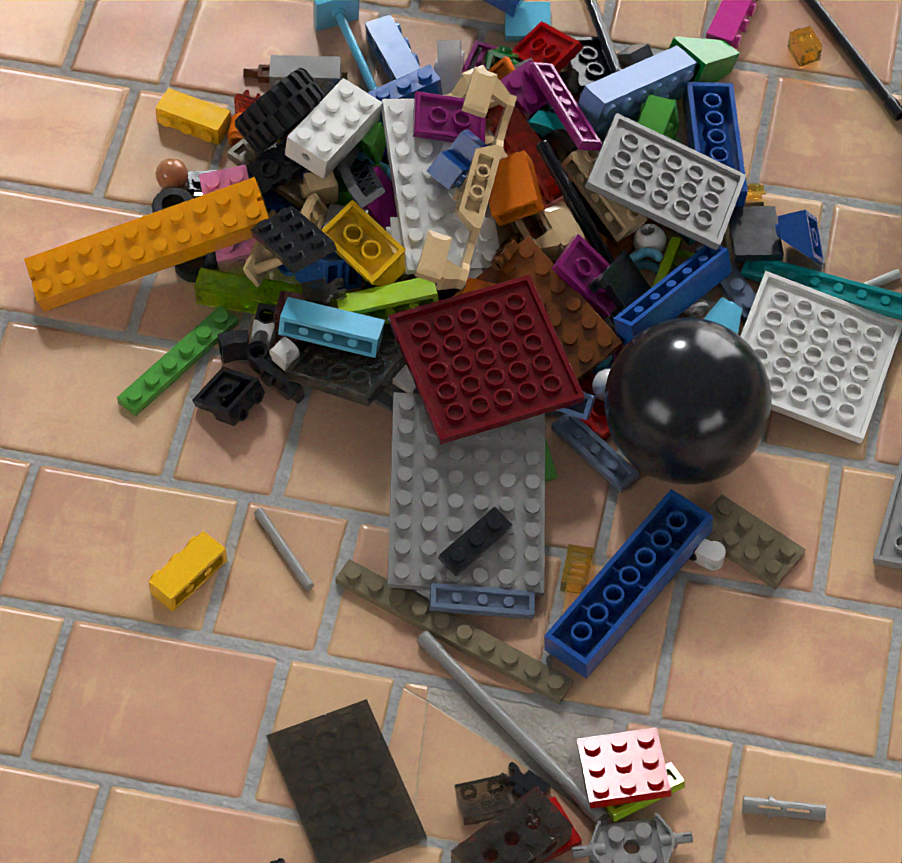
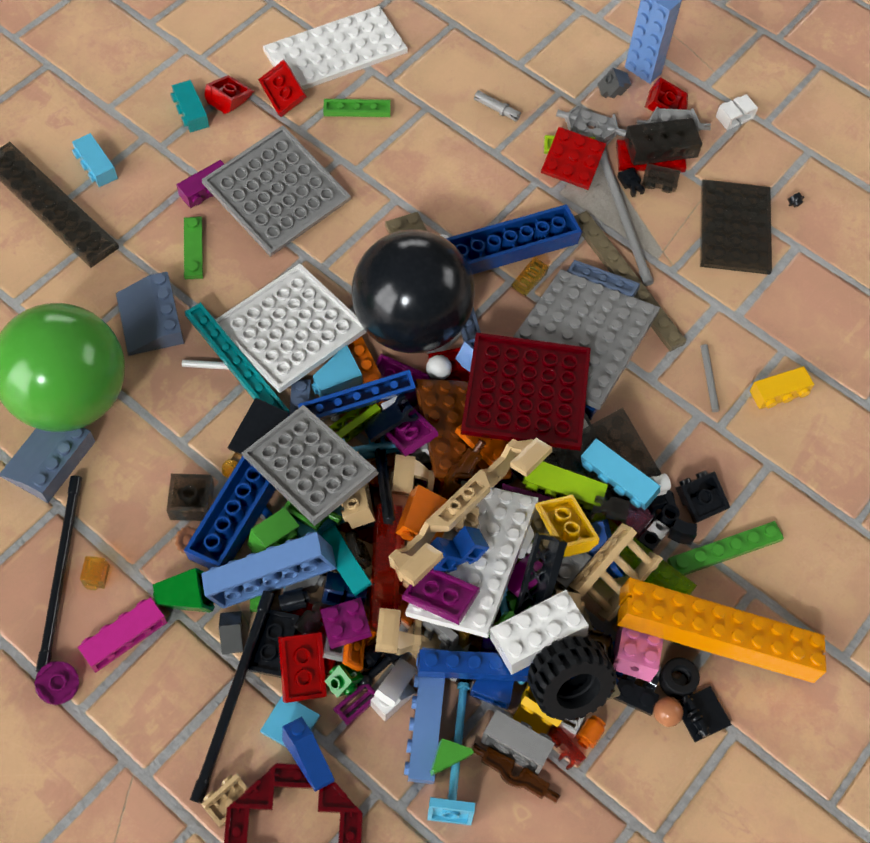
camera: 155 degrees left, 5 degrees up
yellow brick [155,88,231,145] -> none
black plate [250,206,337,274] -> none
black plate [438,506,513,576] -> none
magenta tile [529,62,602,151] -> none
blue slope [775,210,825,265] -> none
none -> clear smoke brick [166,474,214,521]
none -> nougat piece [175,526,196,554]
none -> bright green slope [430,738,474,776]
none -> black hinge [679,687,732,742]

